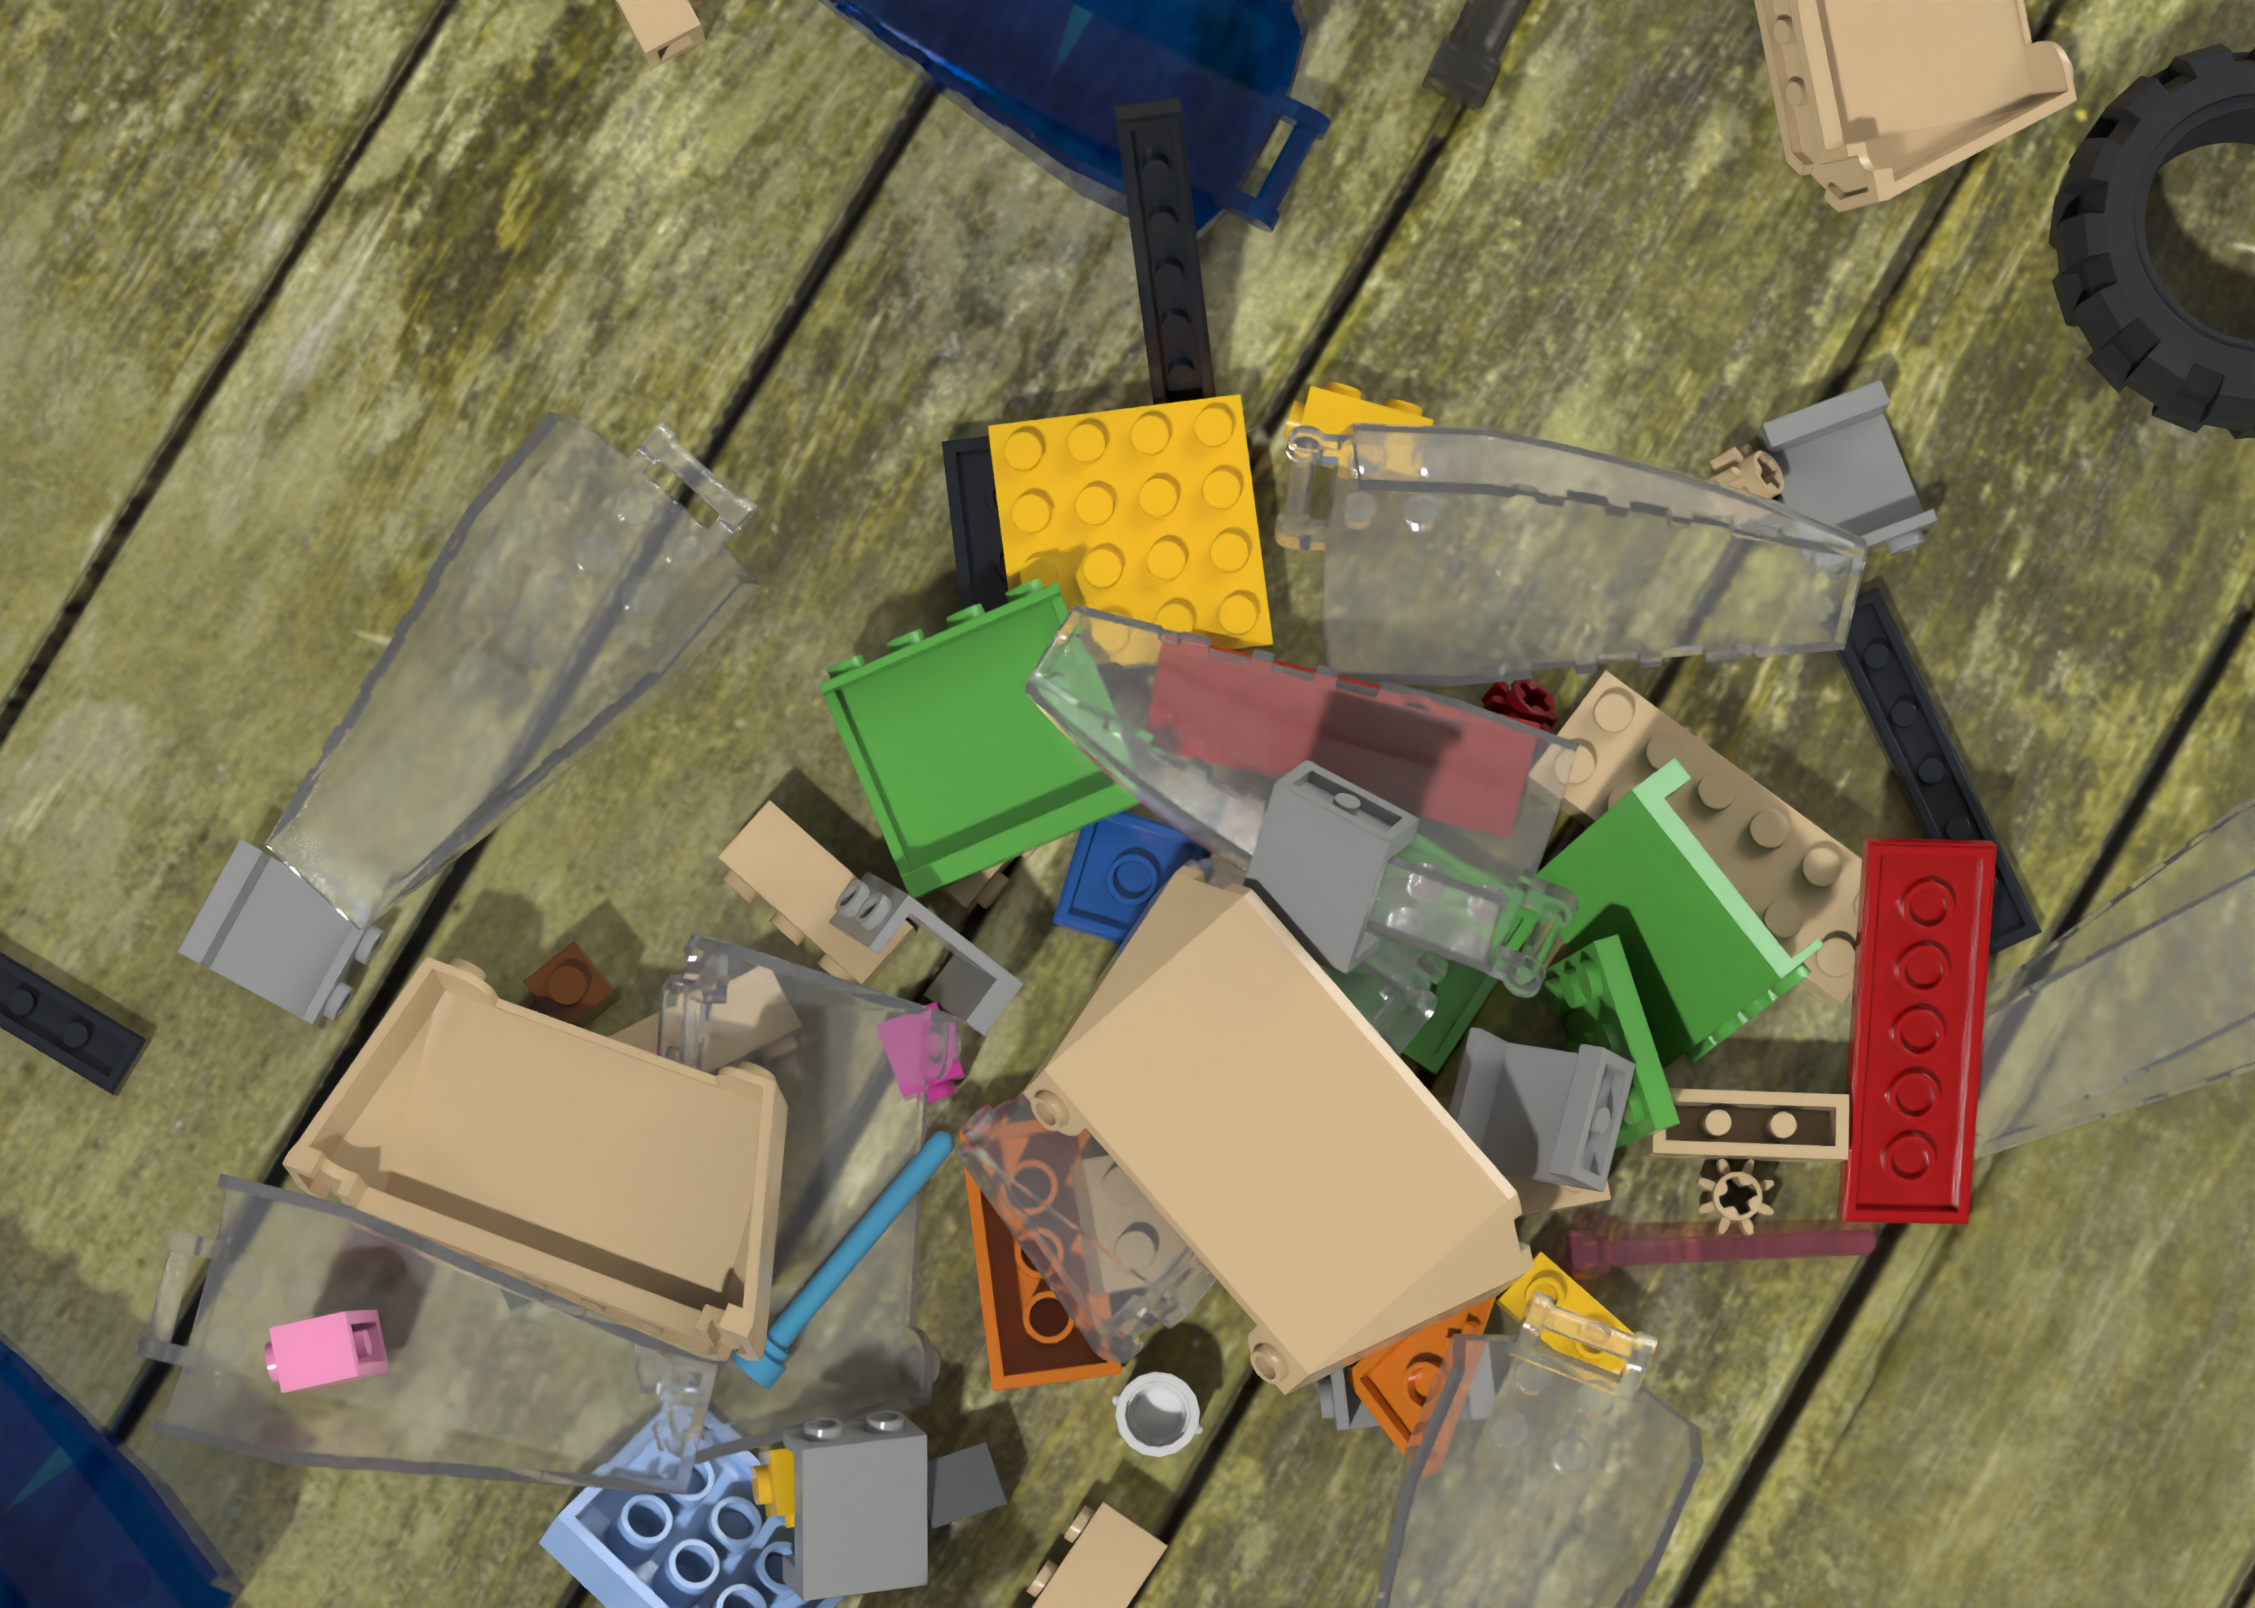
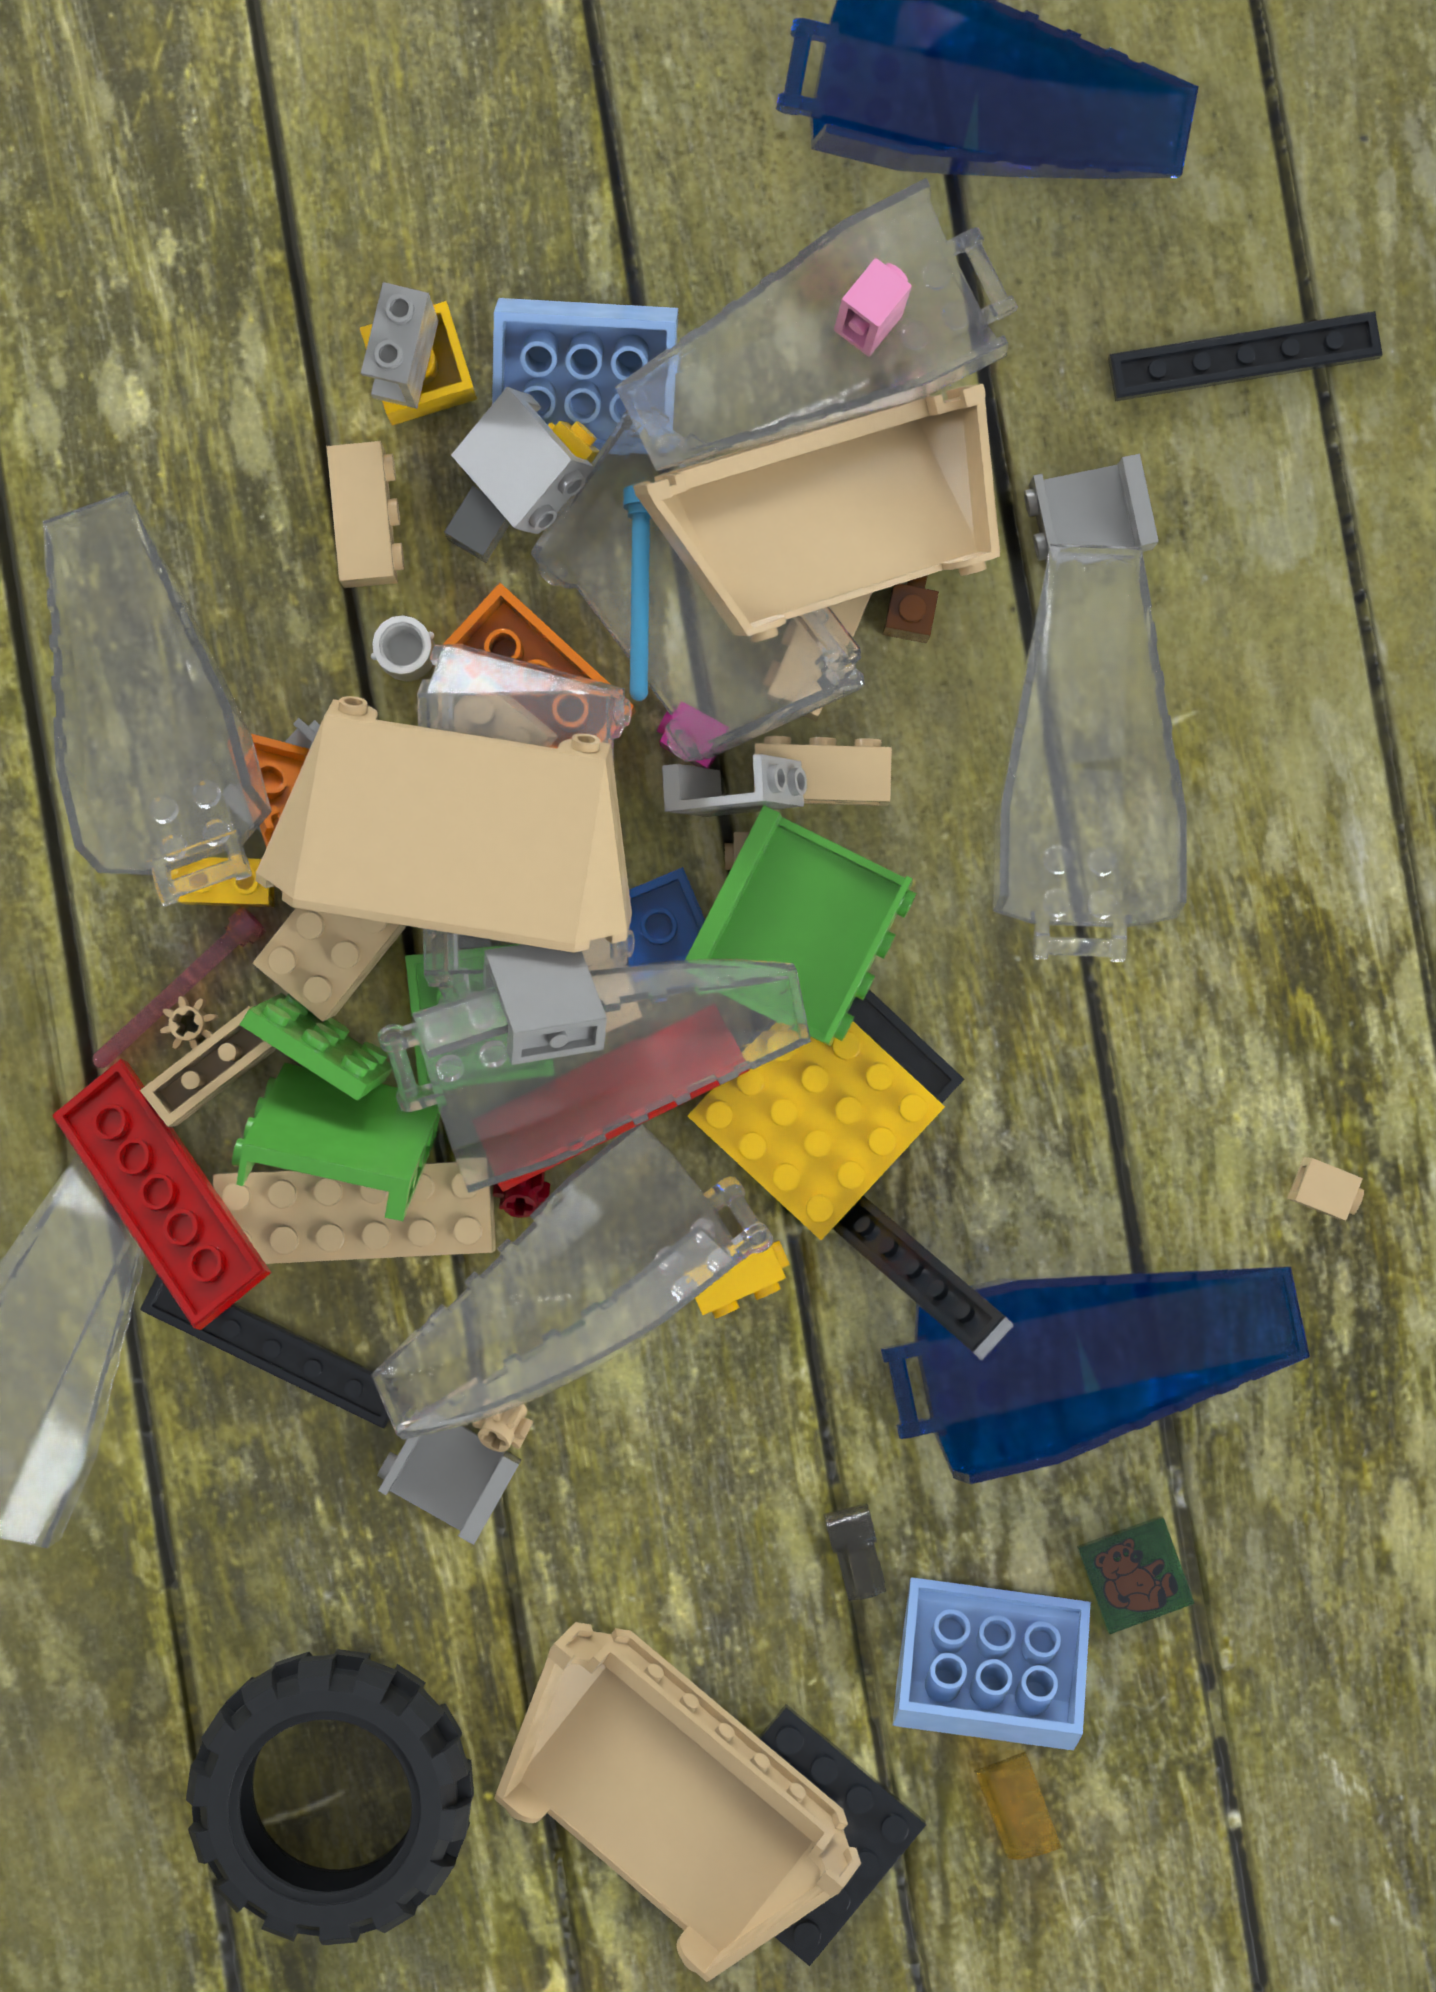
camera: 135 degrees right, 5 degrees up
light grey panel [1448,1027,1636,1192] -> none

